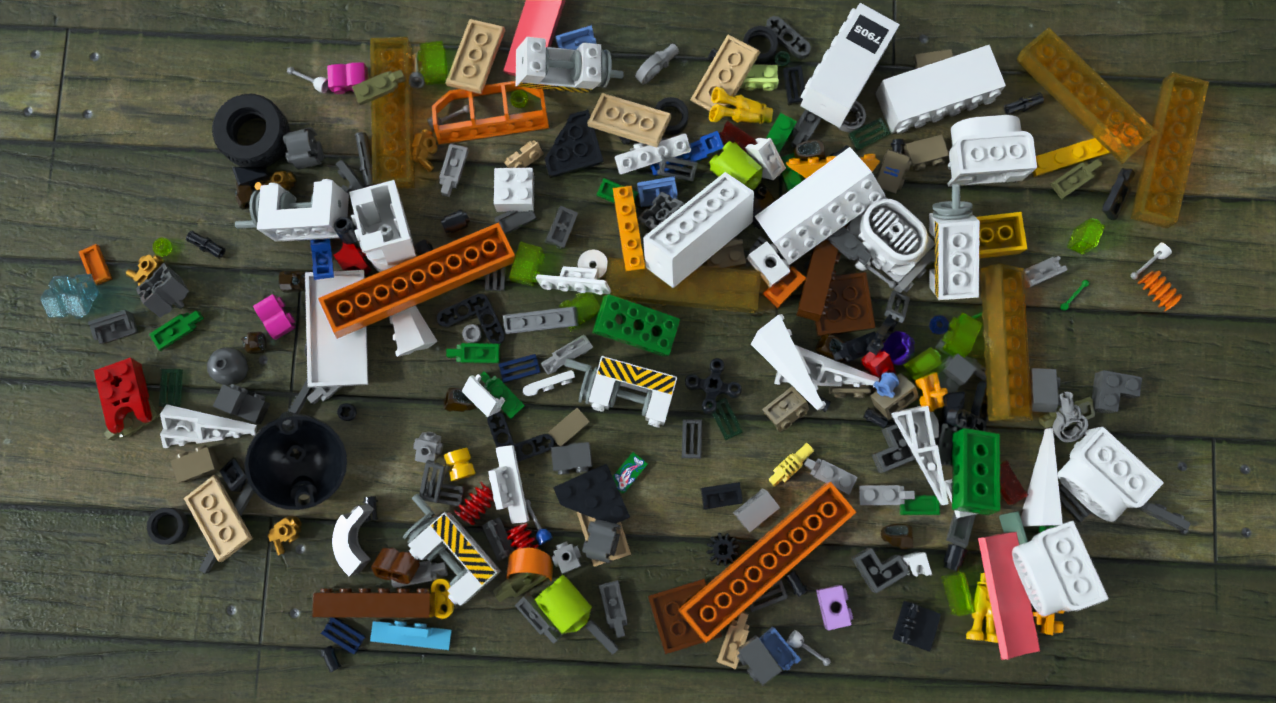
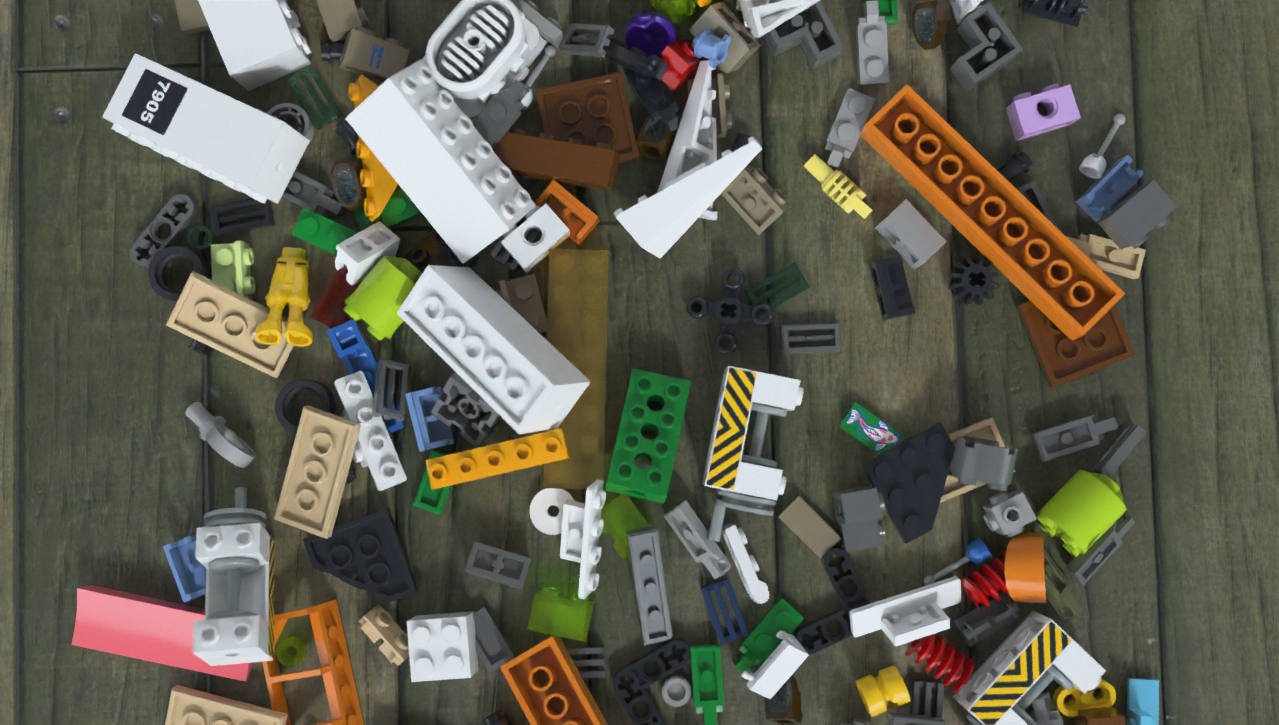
camera: 95 degrees left, 5 degrees up
black pin [863,407,889,429] -> none

